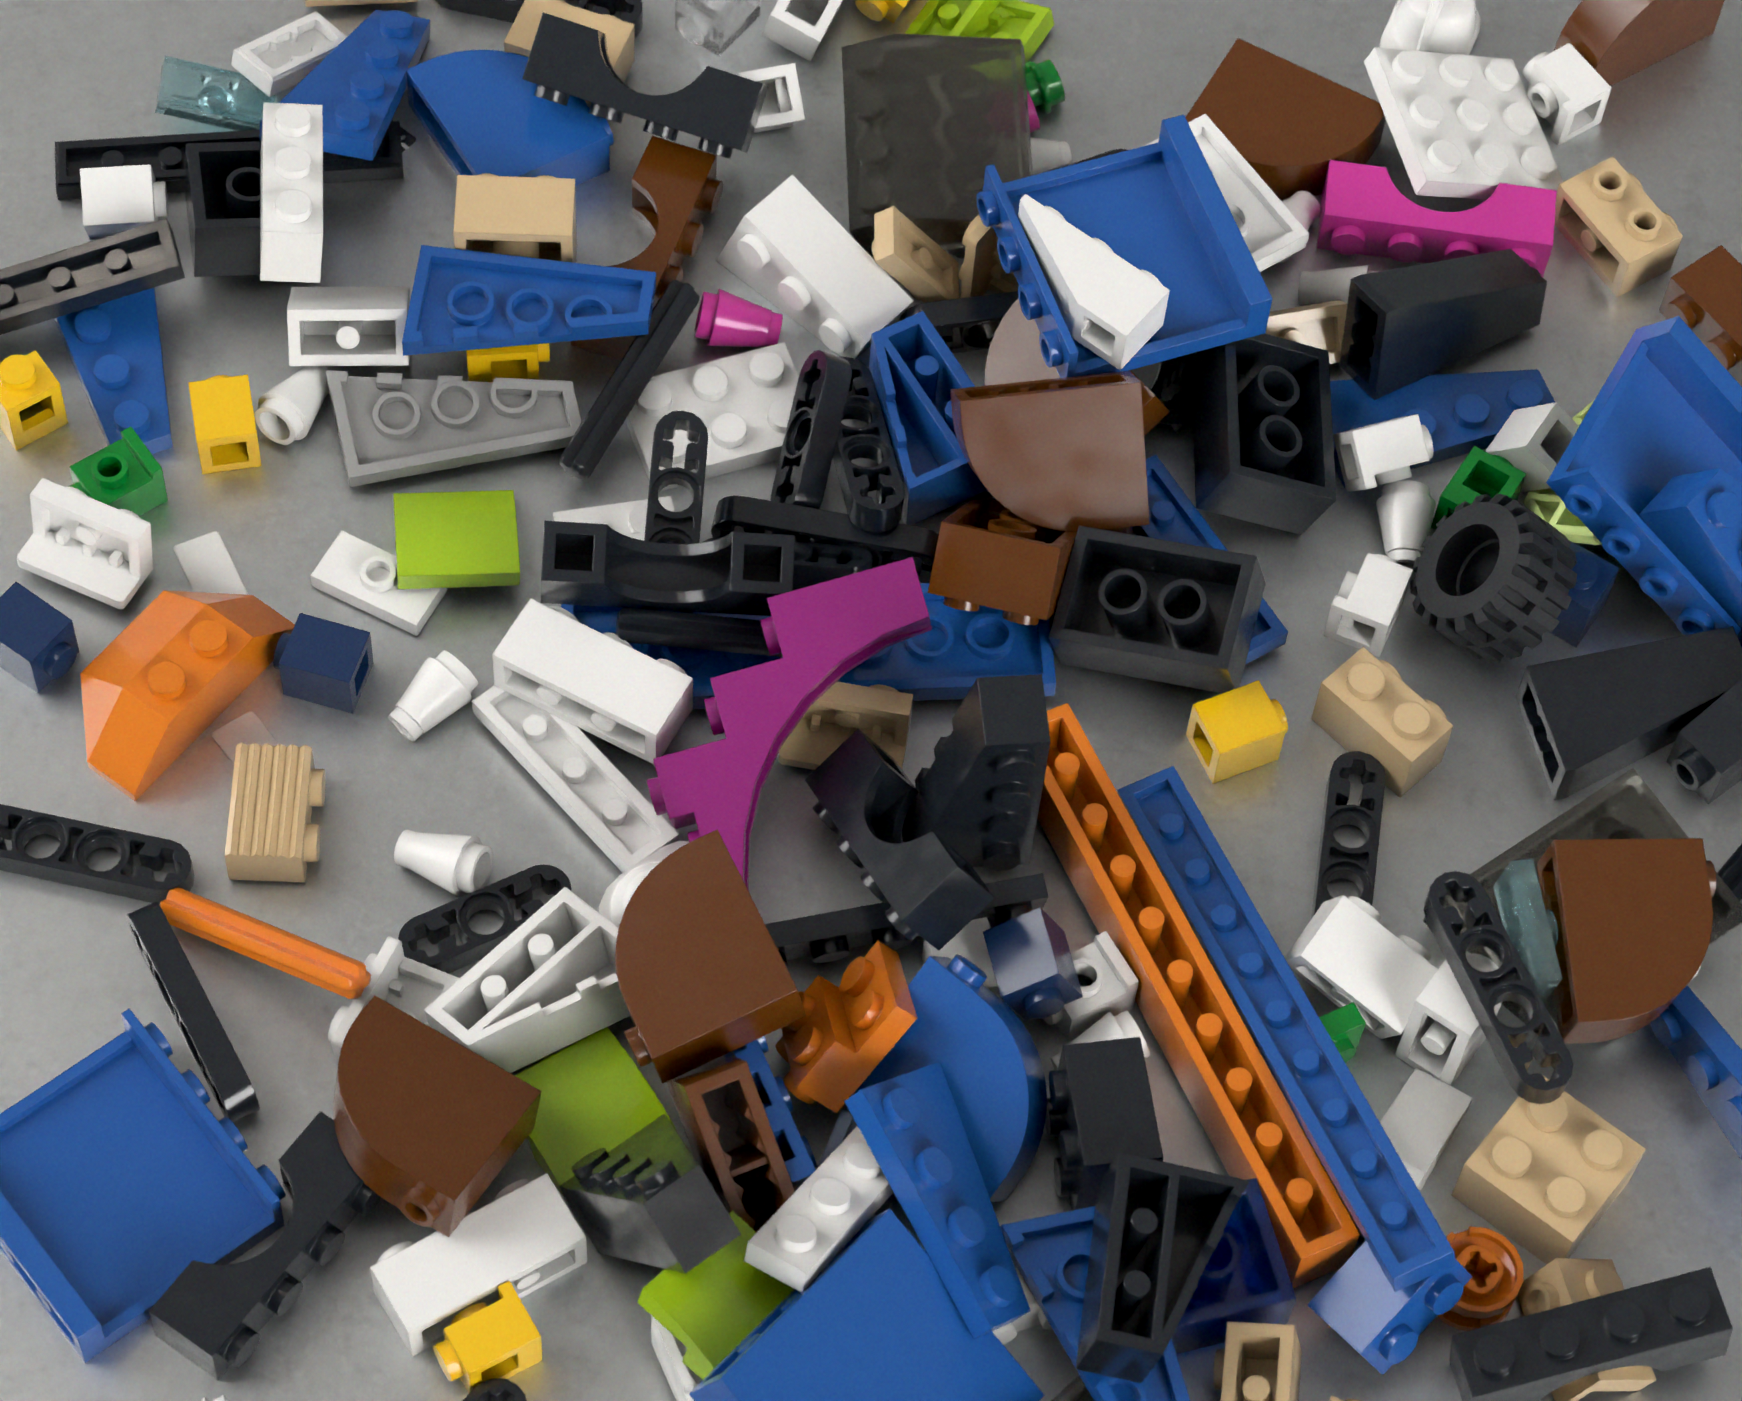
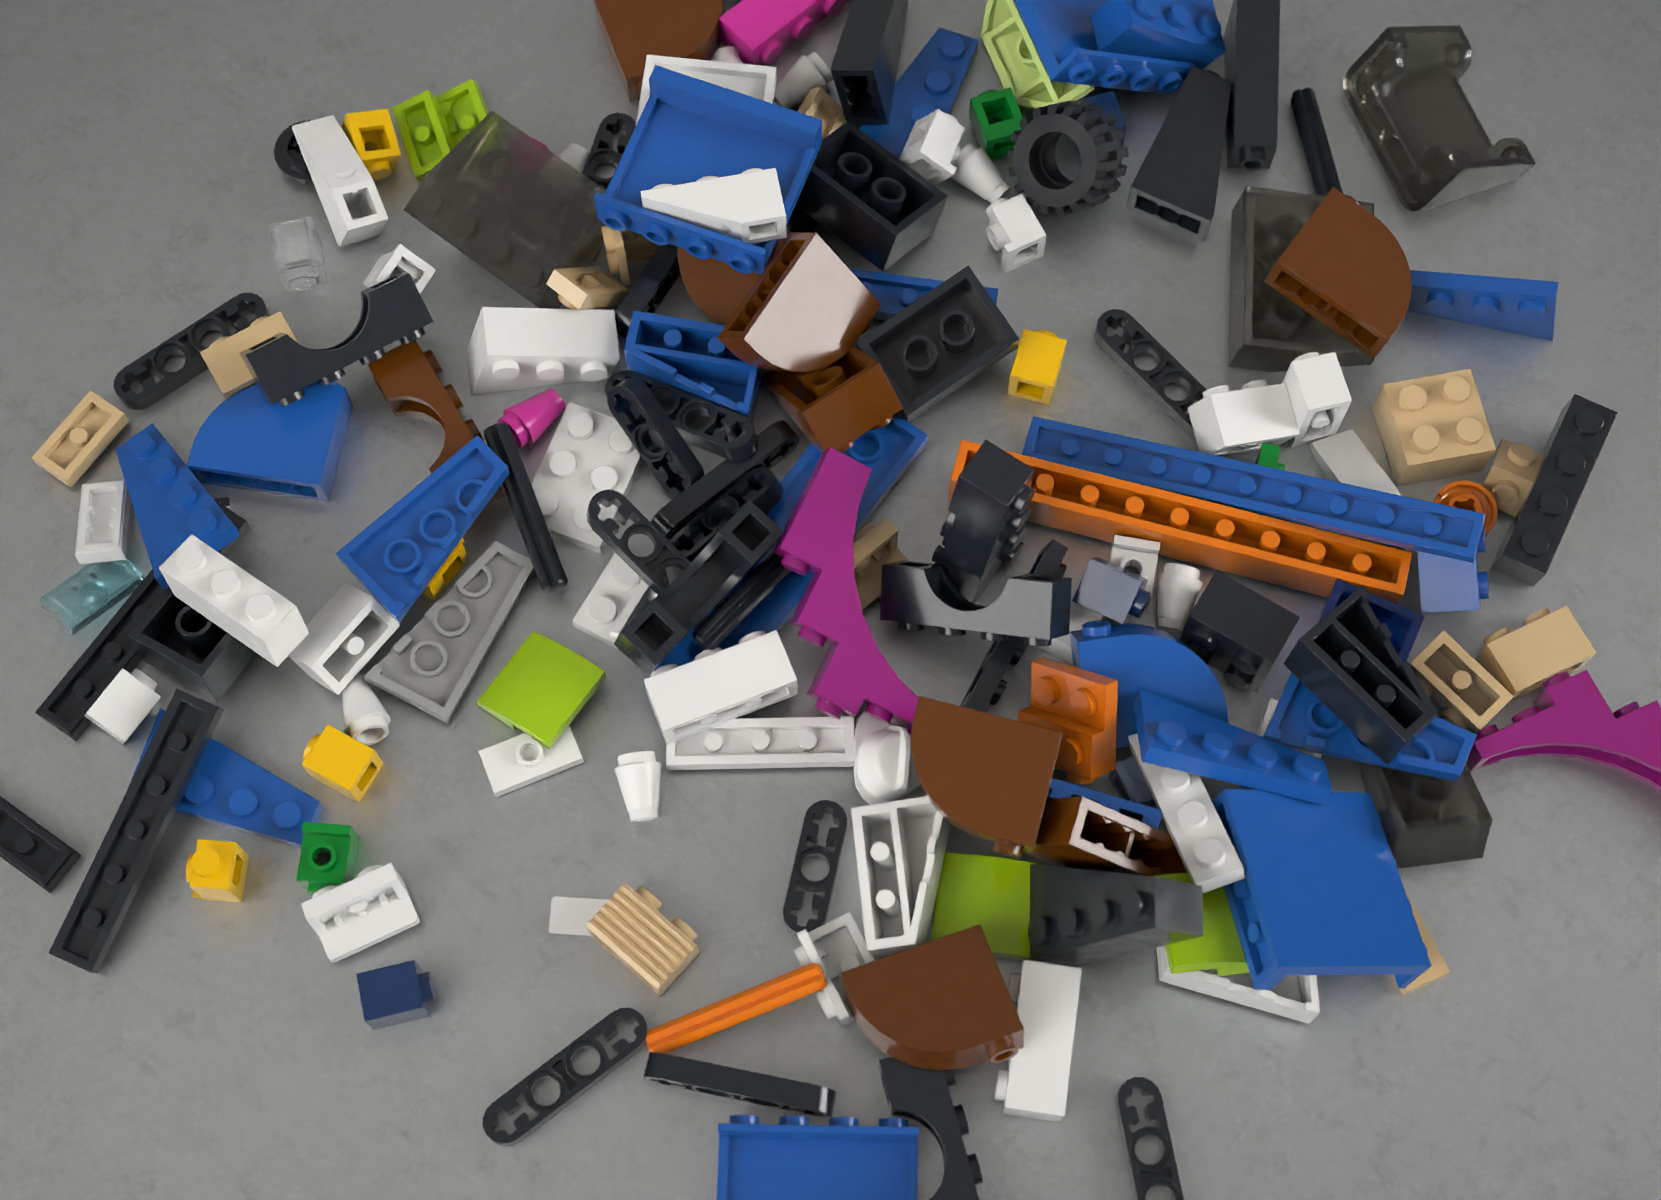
camera: 45 degrees left, 10 degrees up
orange wedge [80,590,295,801] -> none
white sticker [173,531,249,595] -> none
dark blue brick [273,613,374,714] -> none
white cone [394,829,493,897] -> none
yellow brick [433,1281,543,1393] -> none
tan brick [453,173,577,263] -> none
green plate [1018,59,1065,114] -> none
tan brick [1311,647,1453,798] -> none
black beam [1423,871,1574,1104] -> none
white brick [1485,402,1579,493] -> none
clear light blue plate [1493,858,1562,1001] -> none

